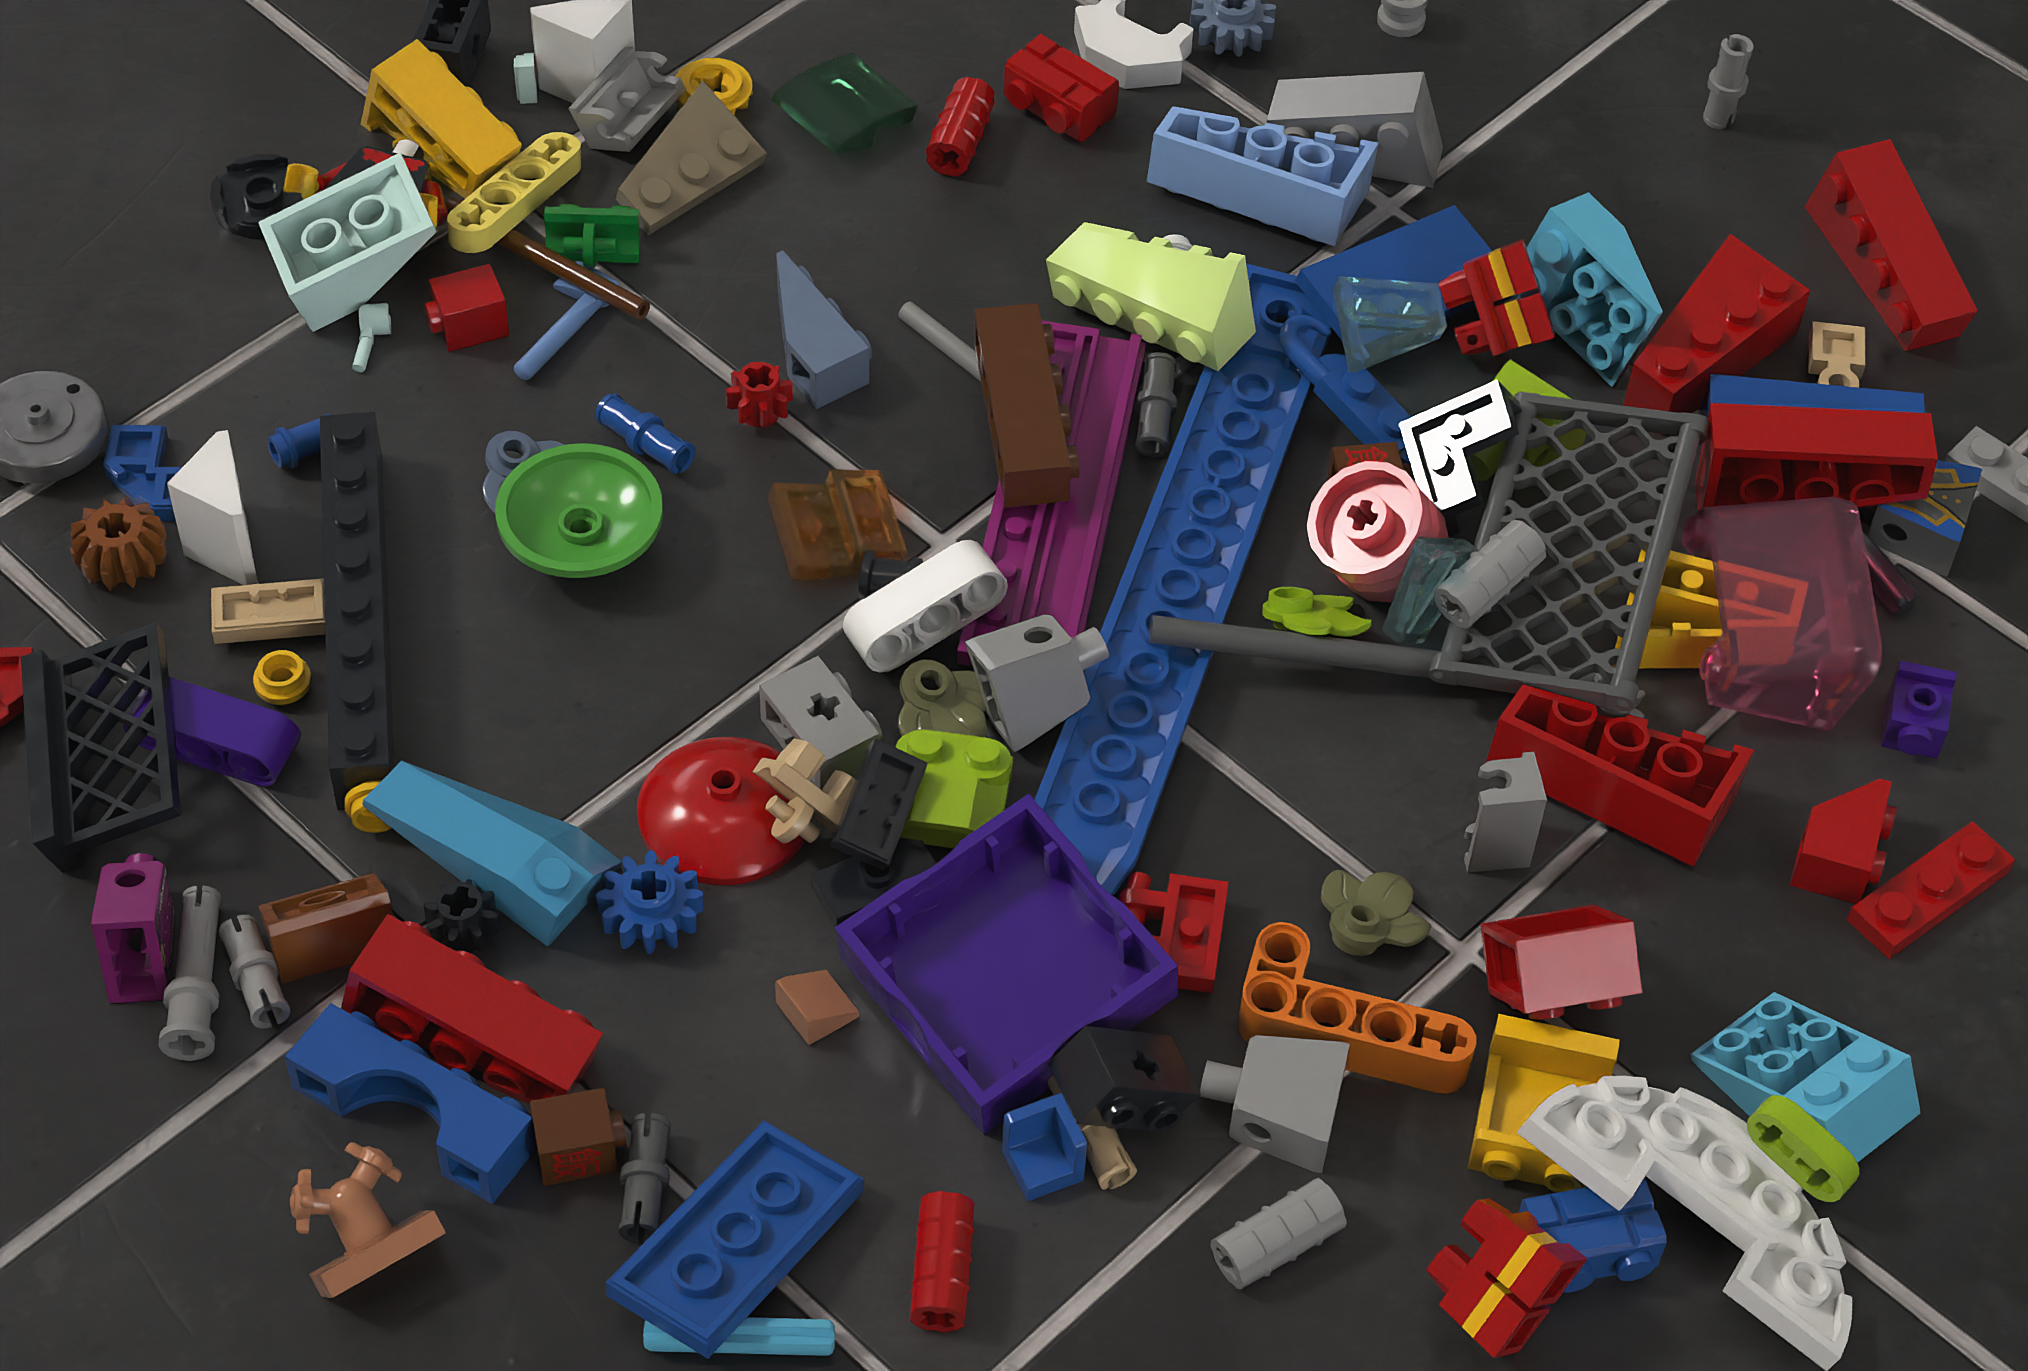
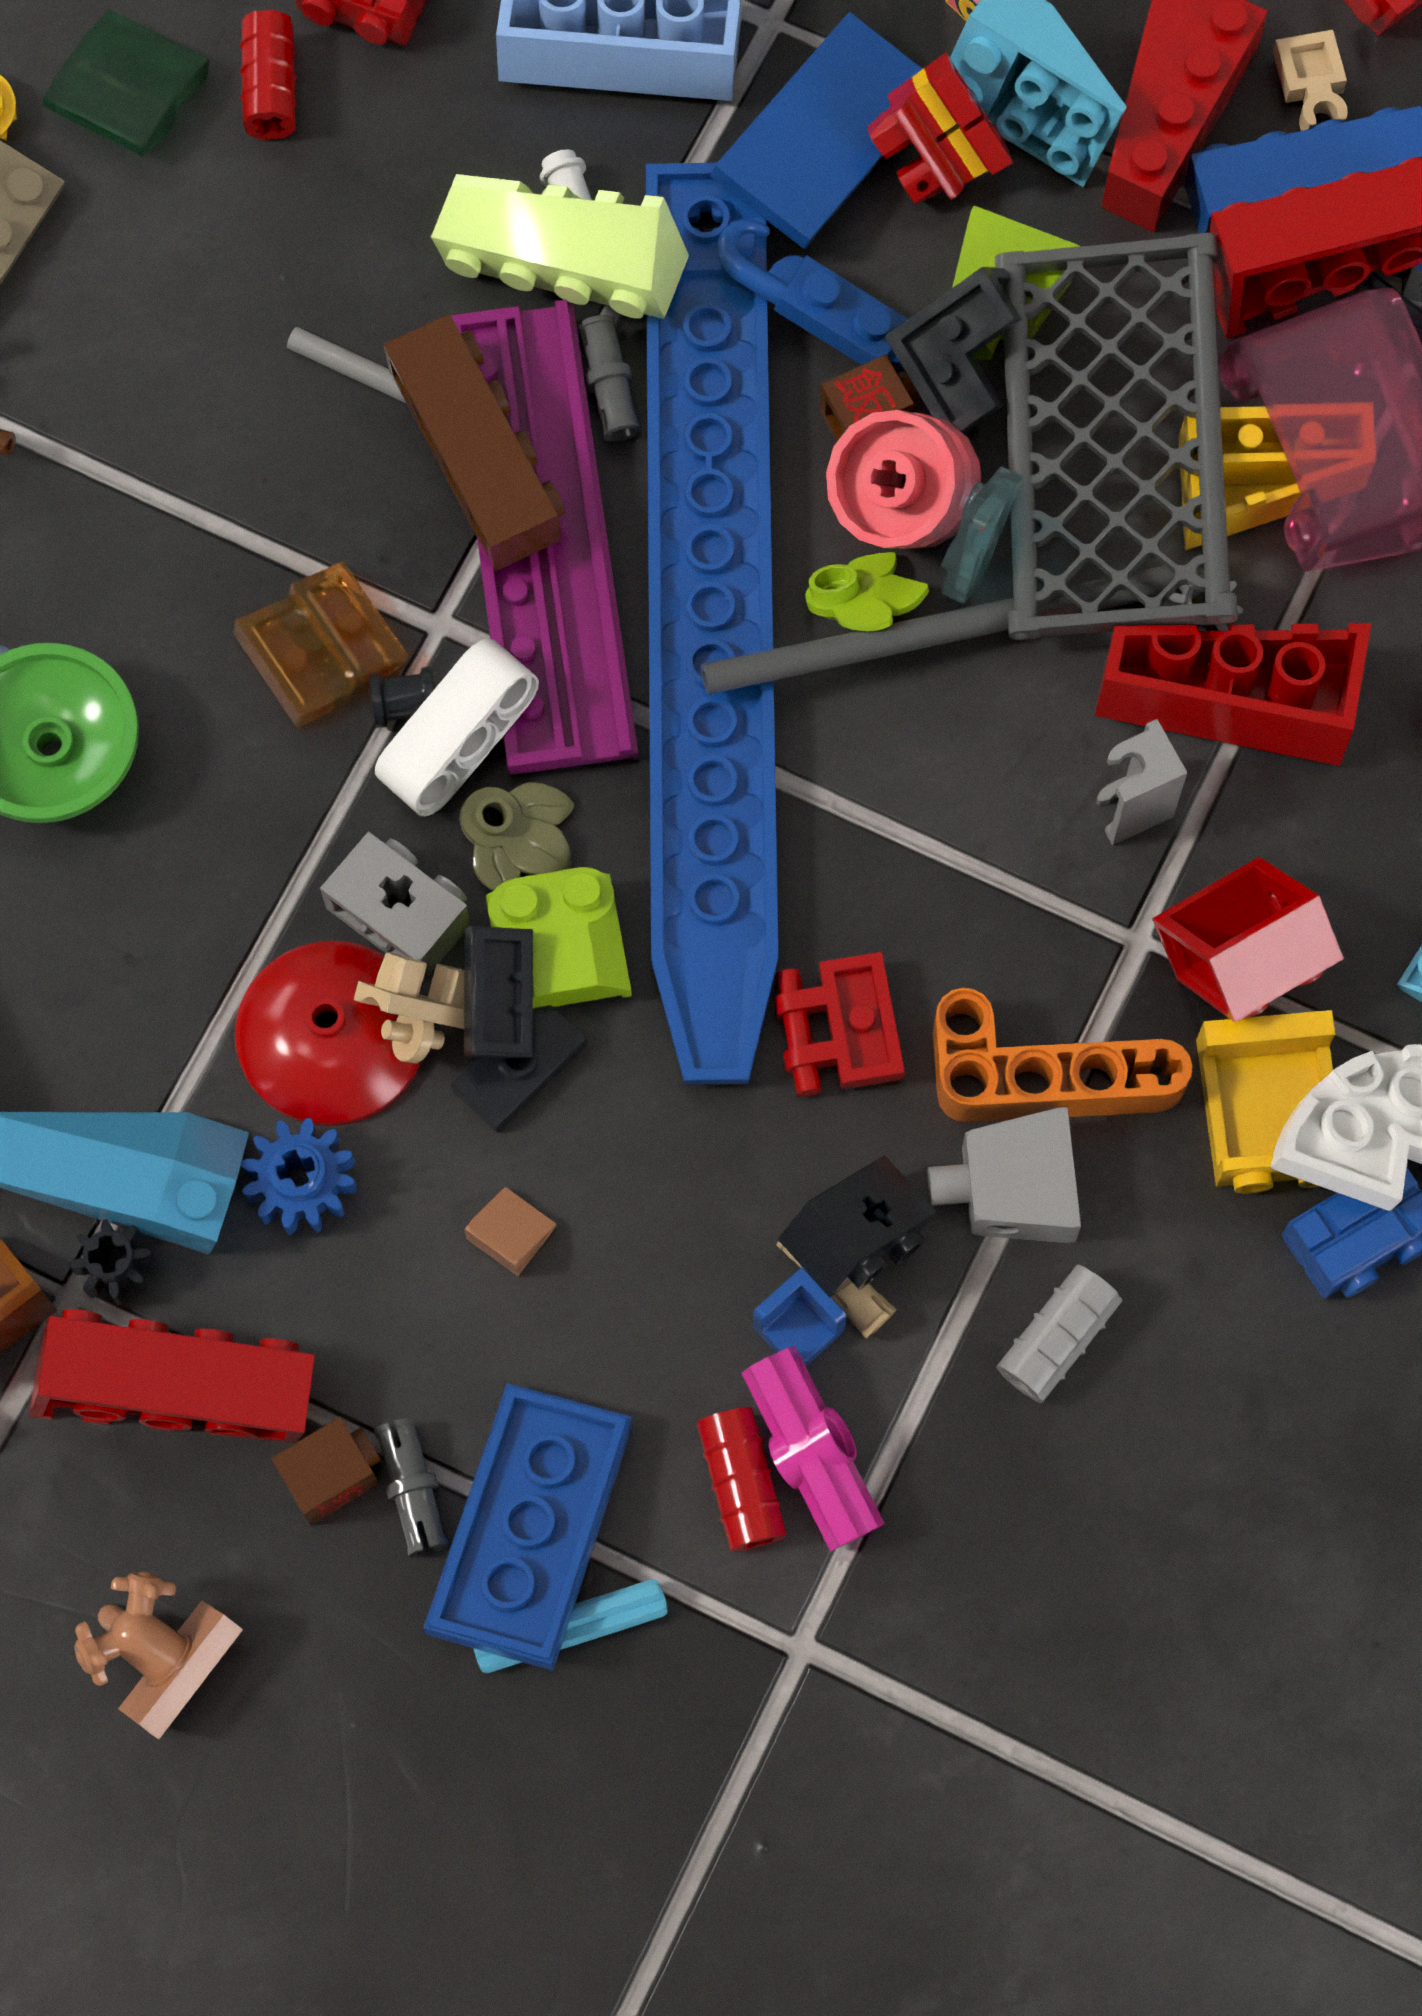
camera: 15 degrees left, 20 degrees up
blue arch [284,1003,537,1204] -> none
blue pin [595,393,696,474] -> none
red gear [726,362,793,428] -> none
sand blue slope [776,250,873,409] -> none
dark purple tile [835,794,1178,1135] -> none
light grey torso [965,615,1109,752] -> none
olive plate [1320,870,1432,956] -> none
clear light blue wing [1333,276,1447,372] -> none
red hips [1426,1198,1588,1358] -> none
light grey axle [1434,520,1546,629] -> none
none -> dark pink piece [741,1346,885,1552]

